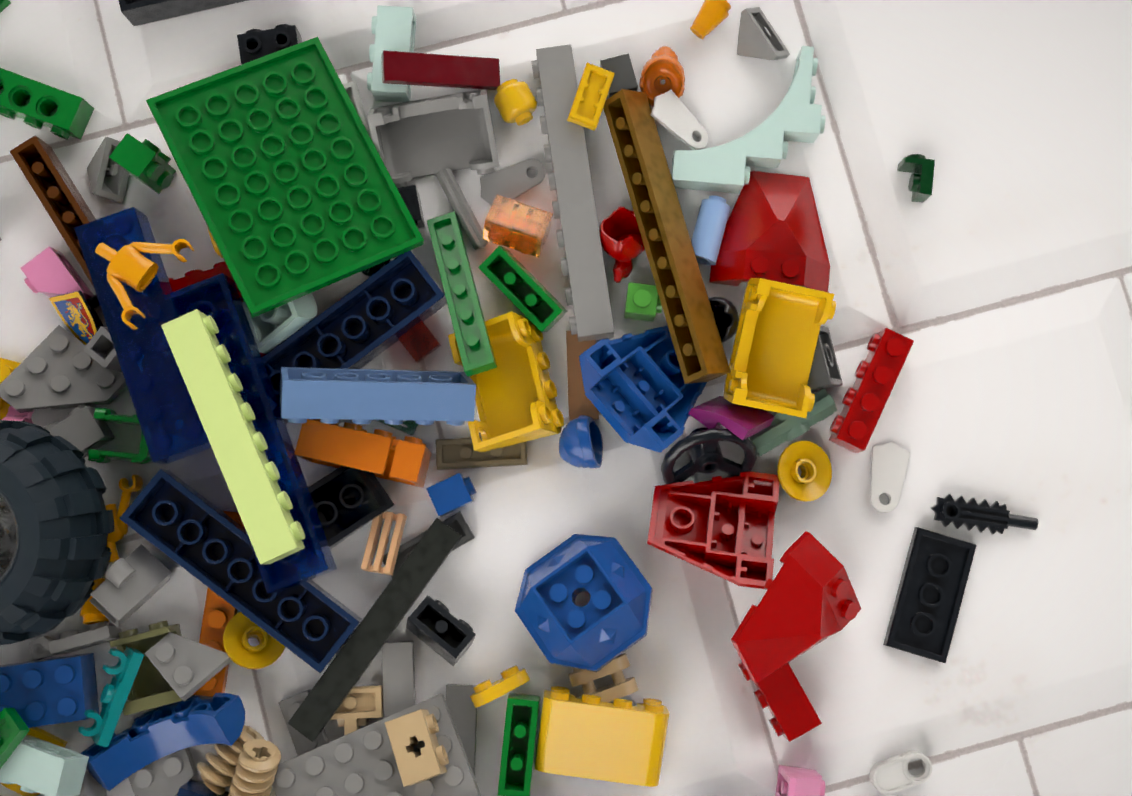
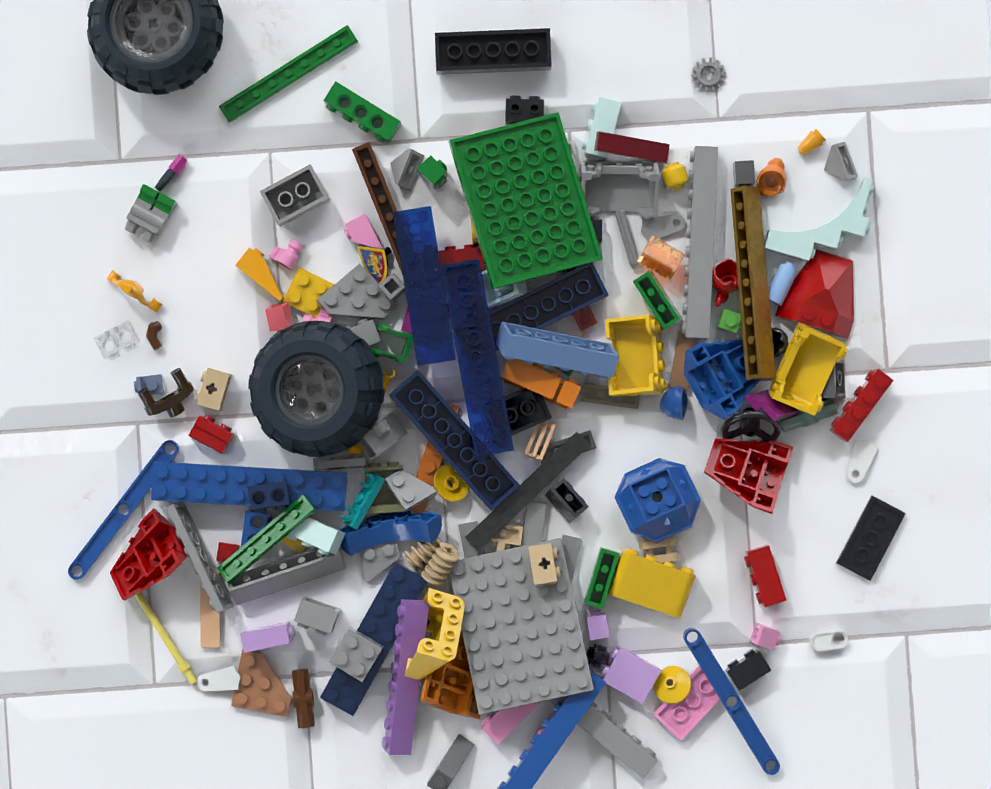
camera: 10 degrees right, 5 degrees up
light orange piece [95,239,194,330] -> none
yellowish green brick [161,309,305,564] -> none
green plate [426,211,497,377] -> none
blue brick [426,473,477,517] -> none
yellow plate [470,665,530,708] -> none
yellow plate [567,62,615,131] -> none
white piece [650,90,708,150] -> none
red wedge [731,531,861,683] -> none
yellow dish [777,441,832,502] -> none
dark green bracket [897,154,935,203] -> none
black piece [931,494,1038,534] -> none

